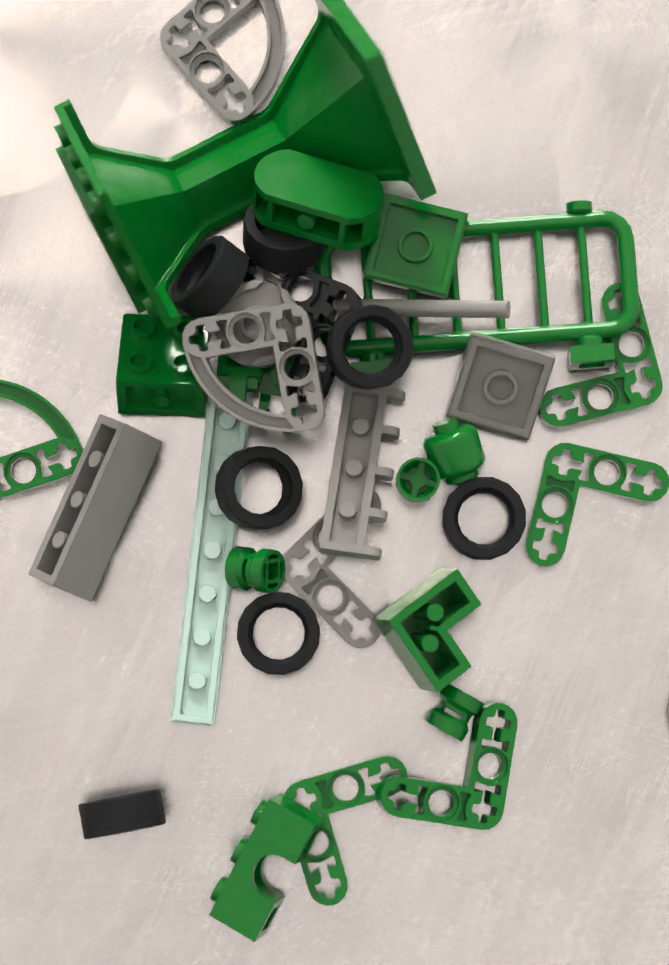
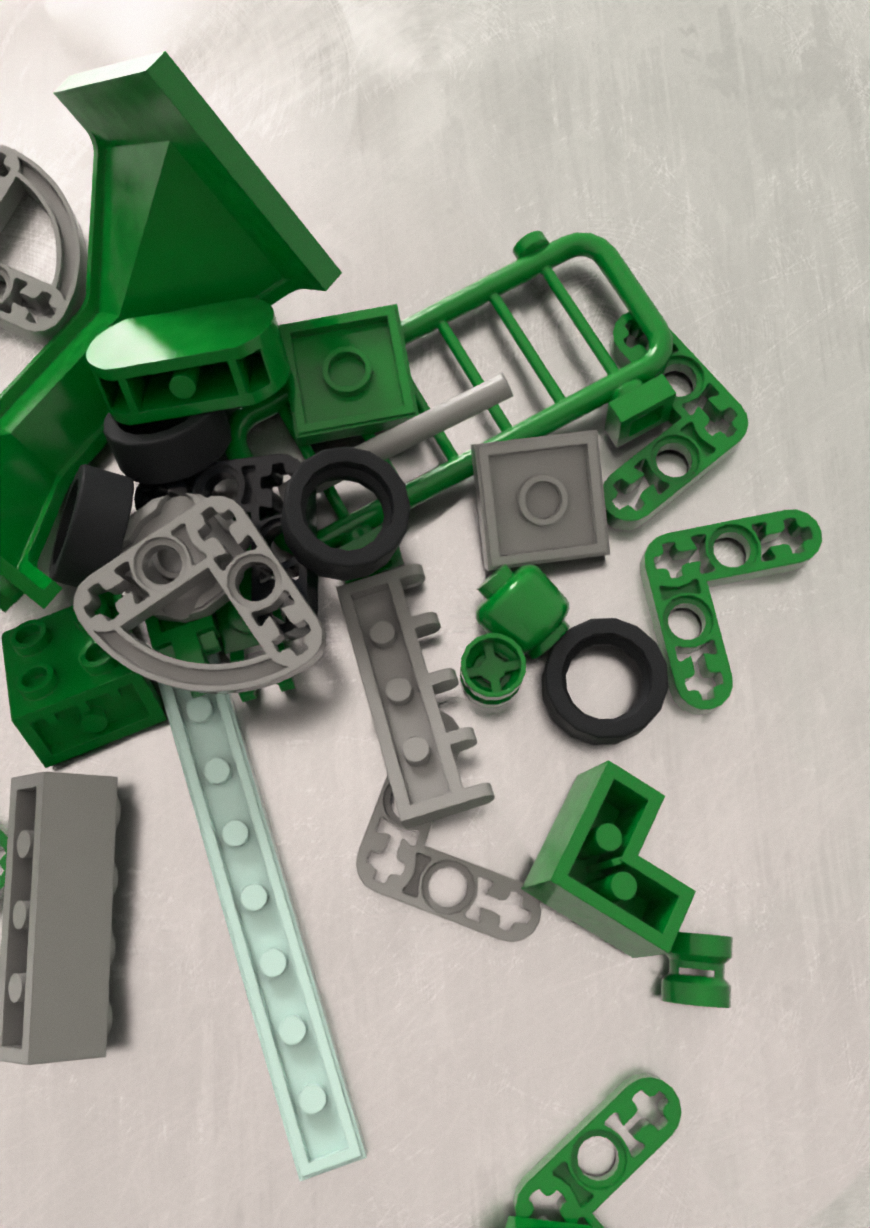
camera: 25 degrees left, 10 degrees down
black tyre [215,446,303,529] -> none
green wheel [225,546,286,593] -> none
black tyre [237,592,320,675] -> none
green beam [376,702,517,830] -> none

